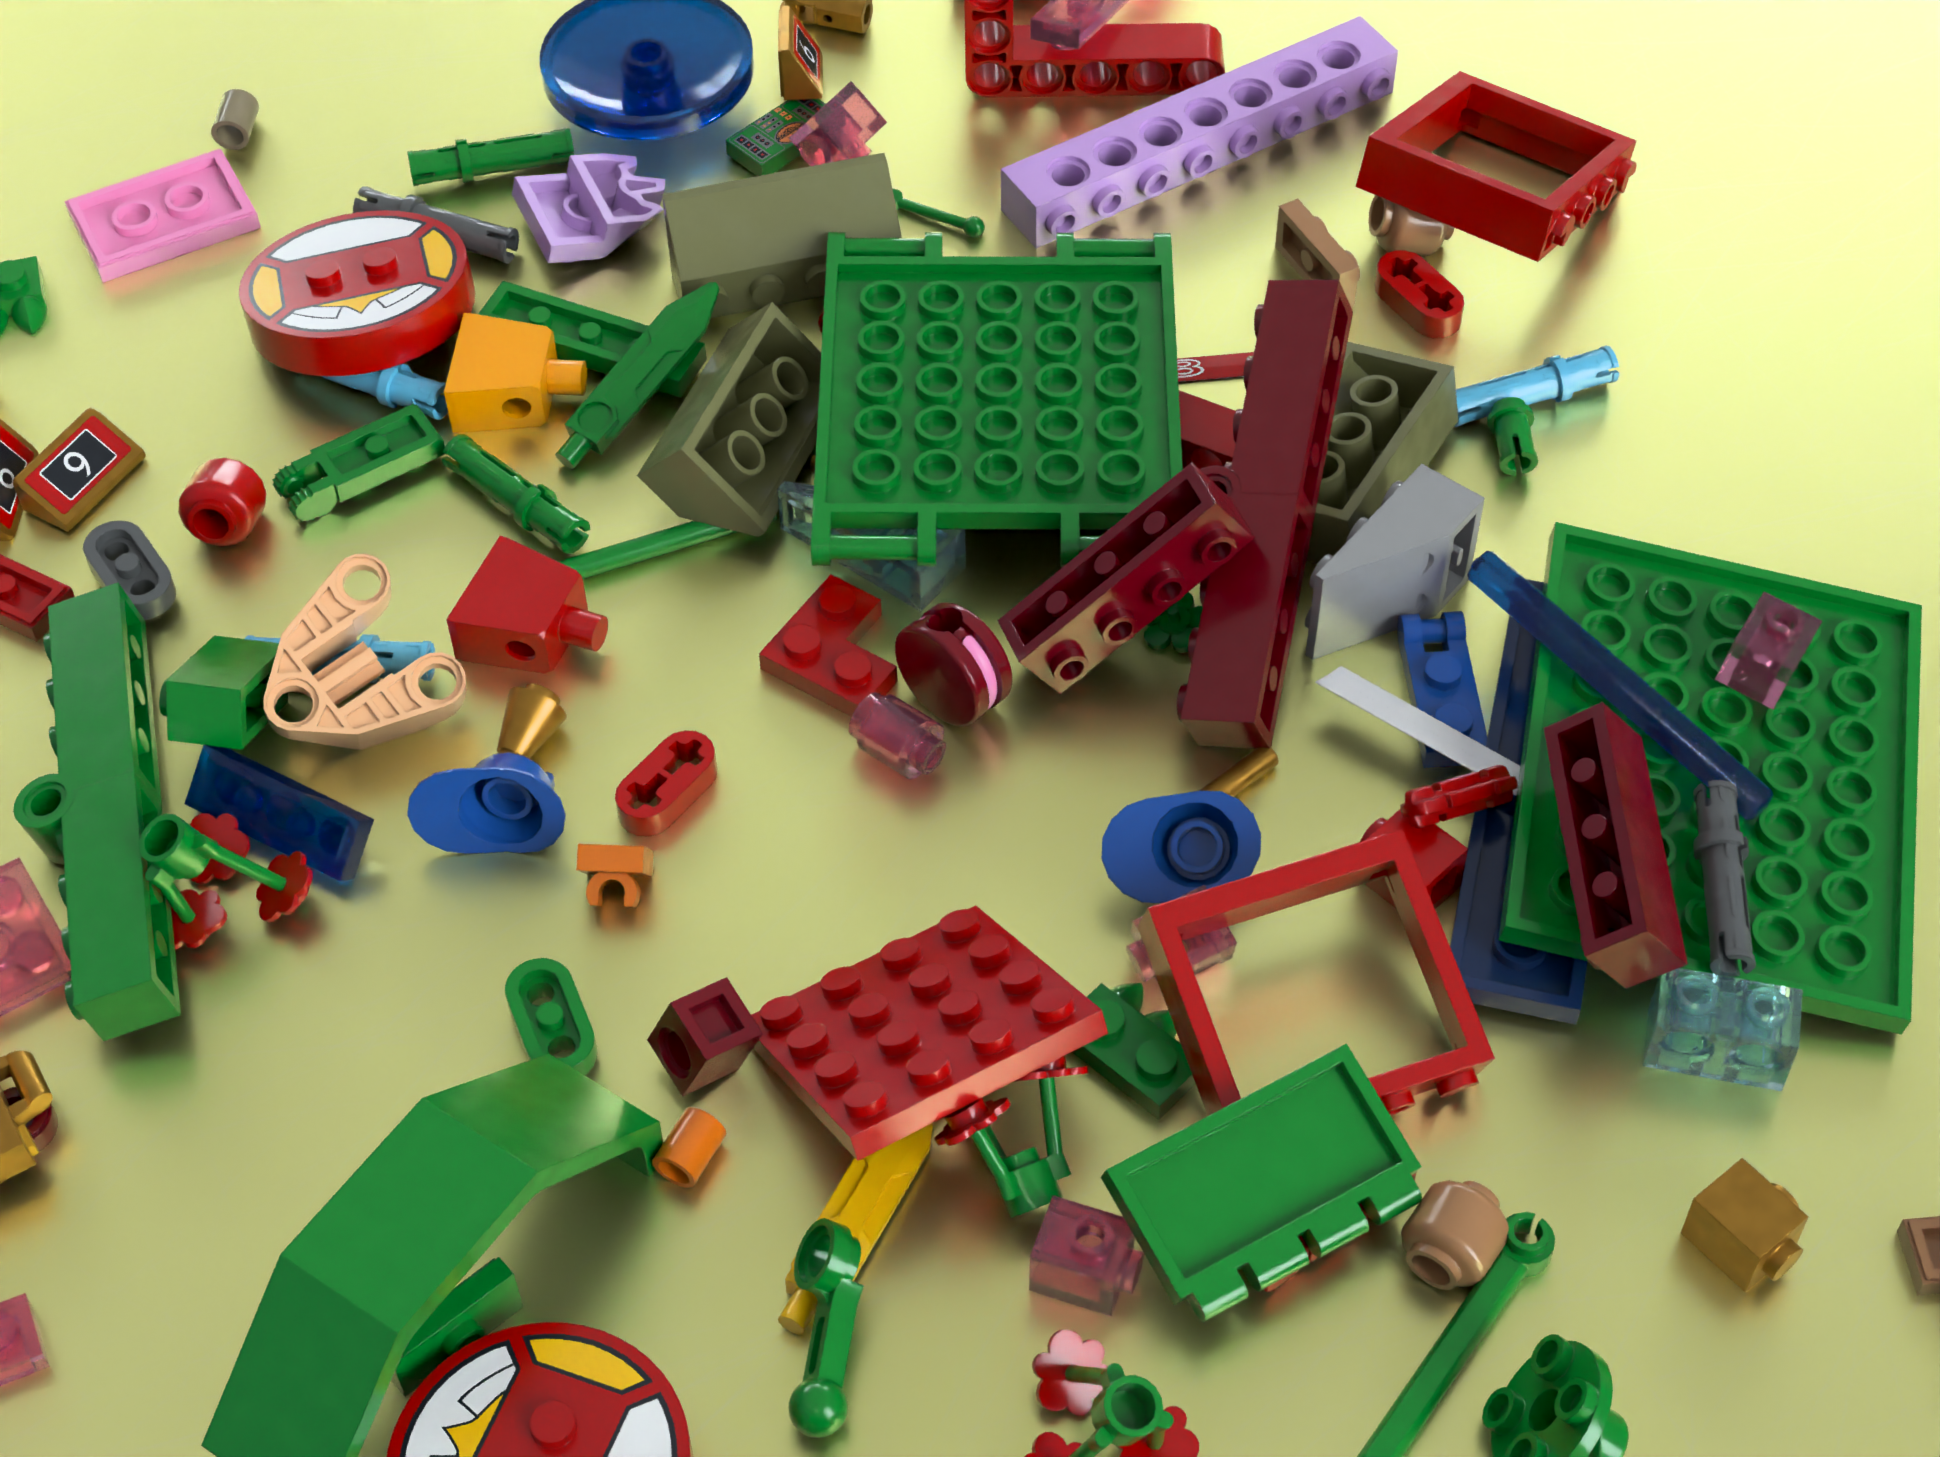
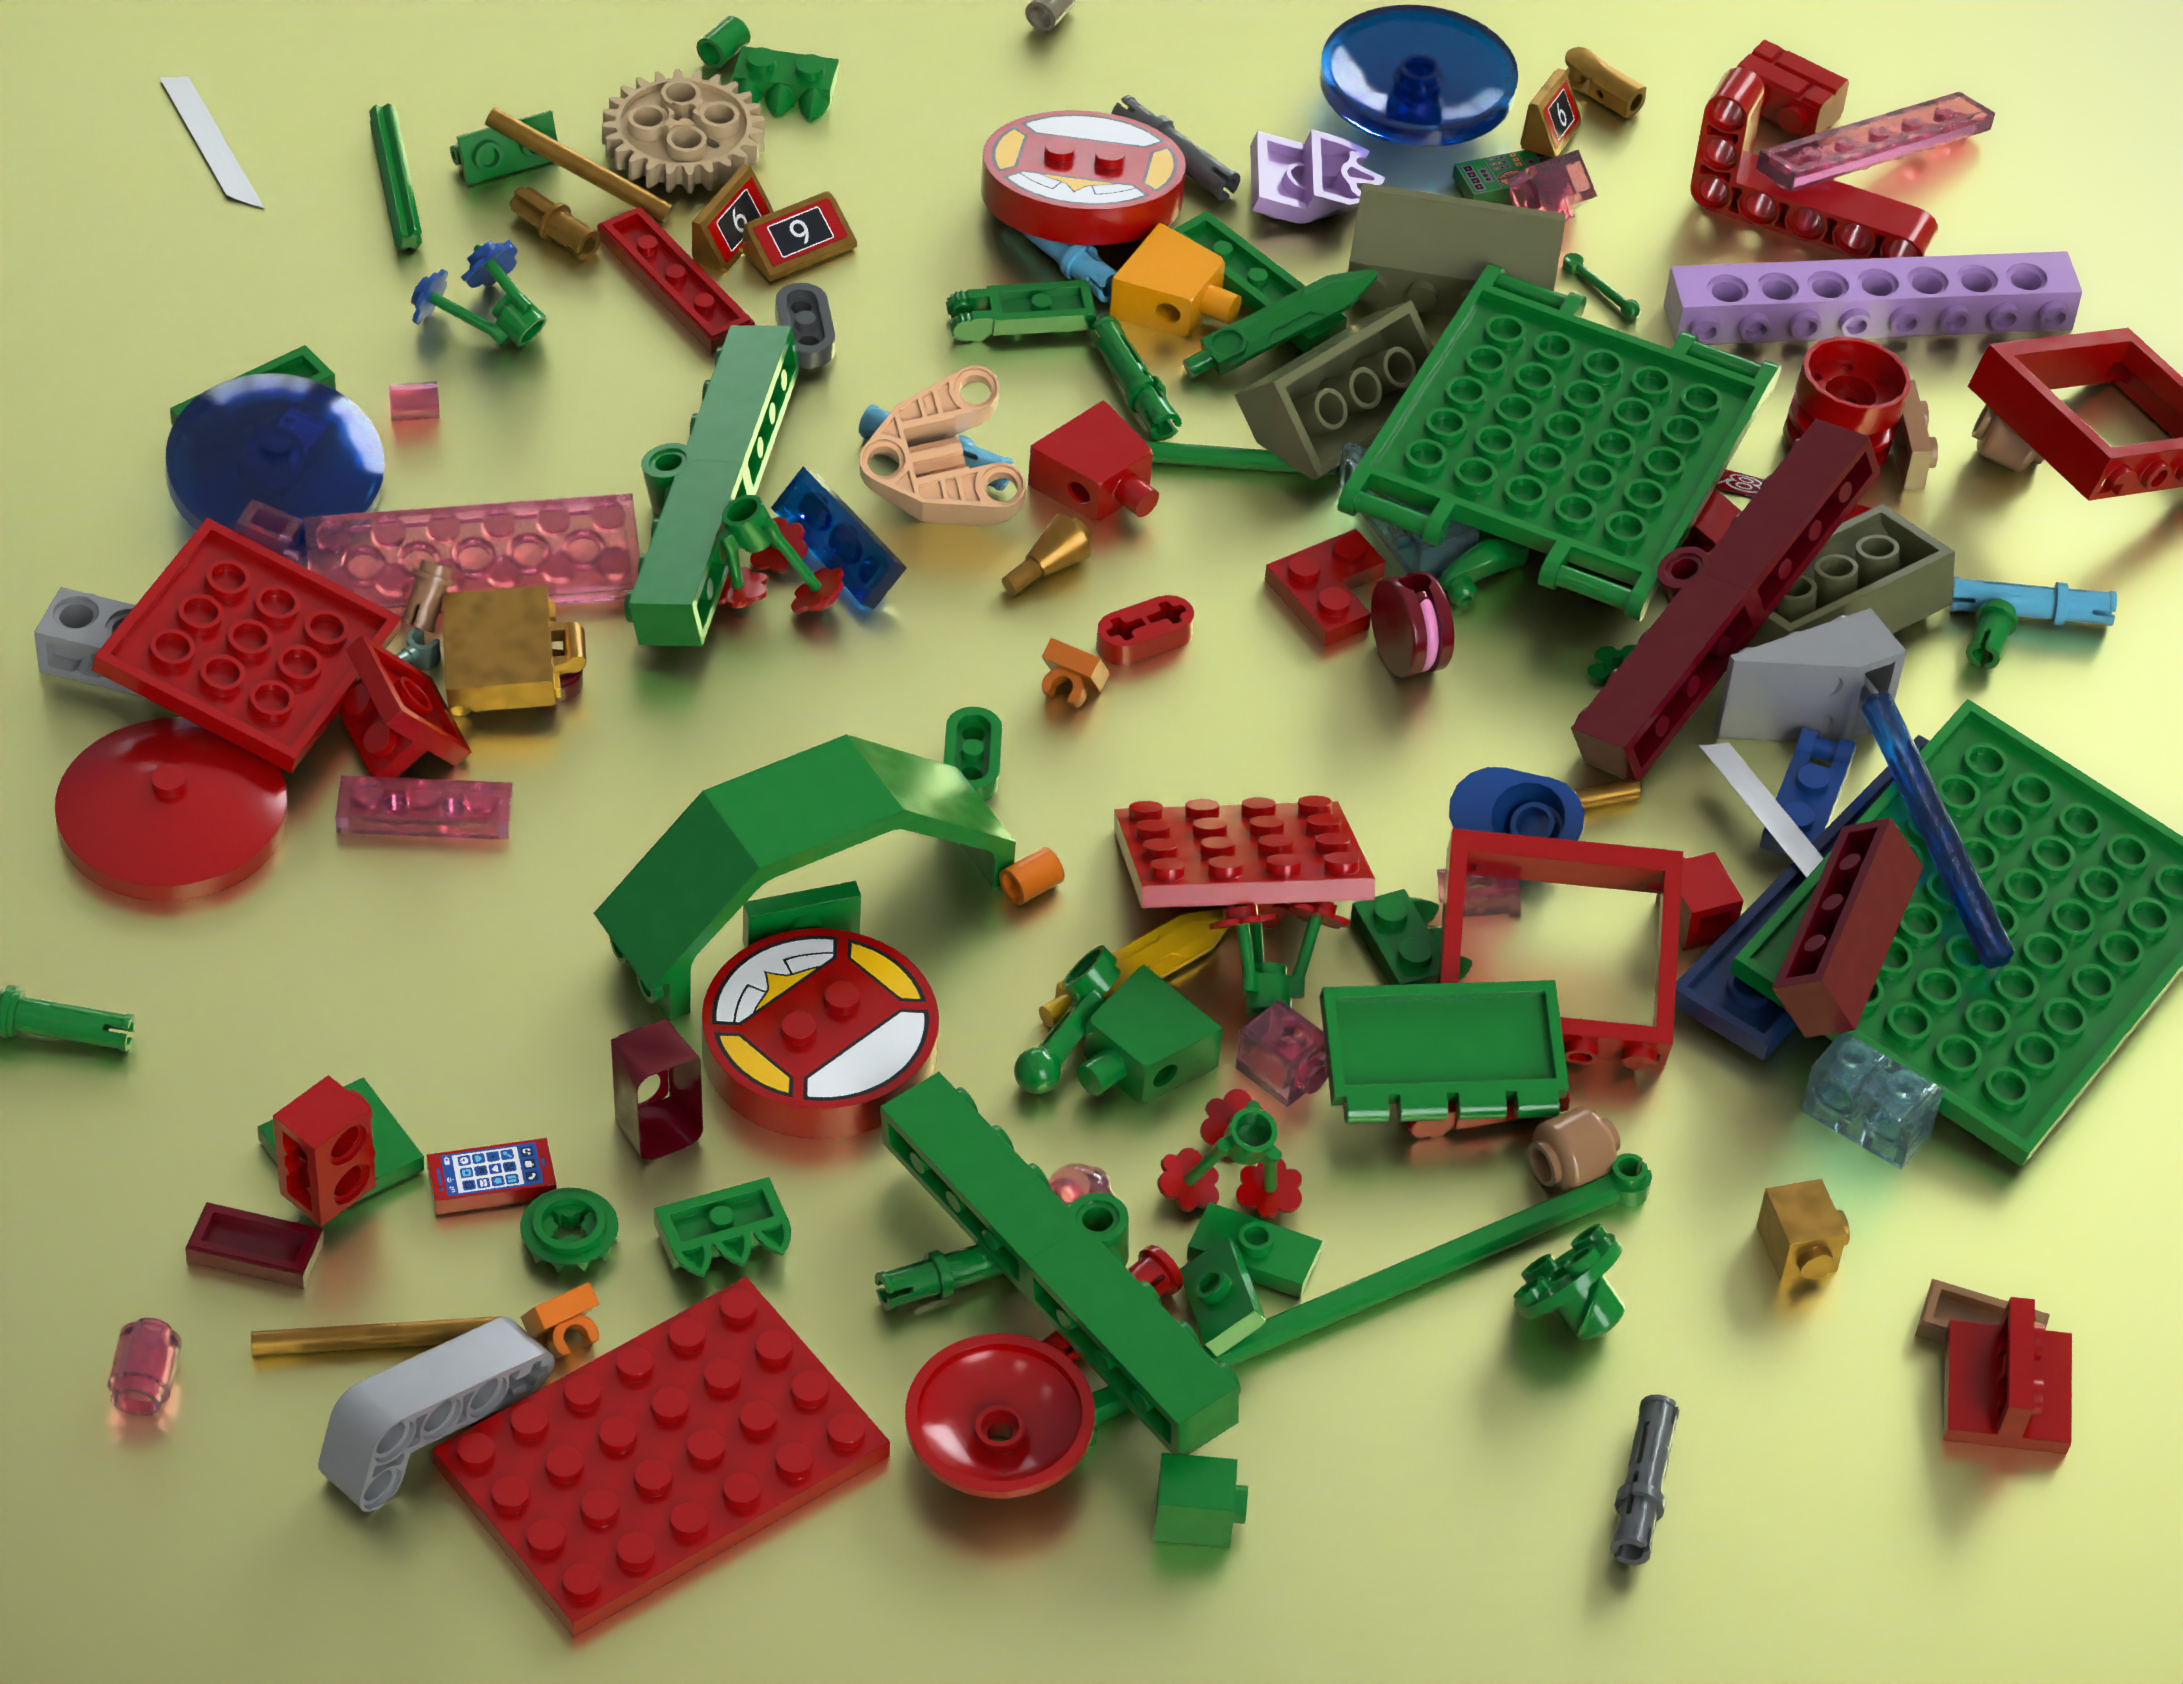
camera: 20 degrees right, 5 degrees down
bright pink tile [65,149,261,283] -> none
green brick [159,635,288,750] -> none
red head [178,457,266,547] -> none
green pin [407,127,574,186] -> none
blue piece [407,752,566,854] -> none
dark red brick [647,977,763,1097] -> none
clear pink brick [849,692,946,780] -> none
dark red brick [997,462,1255,694] -> none
red beam [1375,250,1465,339] -> none
red axle [1400,765,1518,829] -> none
dark grey pin [1693,780,1756,977] -> none
clear pink brick [1715,591,1822,709] -> none
none -> green torso [1077,964,1223,1103]
none -> green arm [1439,538,1529,605]
none -> red wheel [1783,337,1912,467]

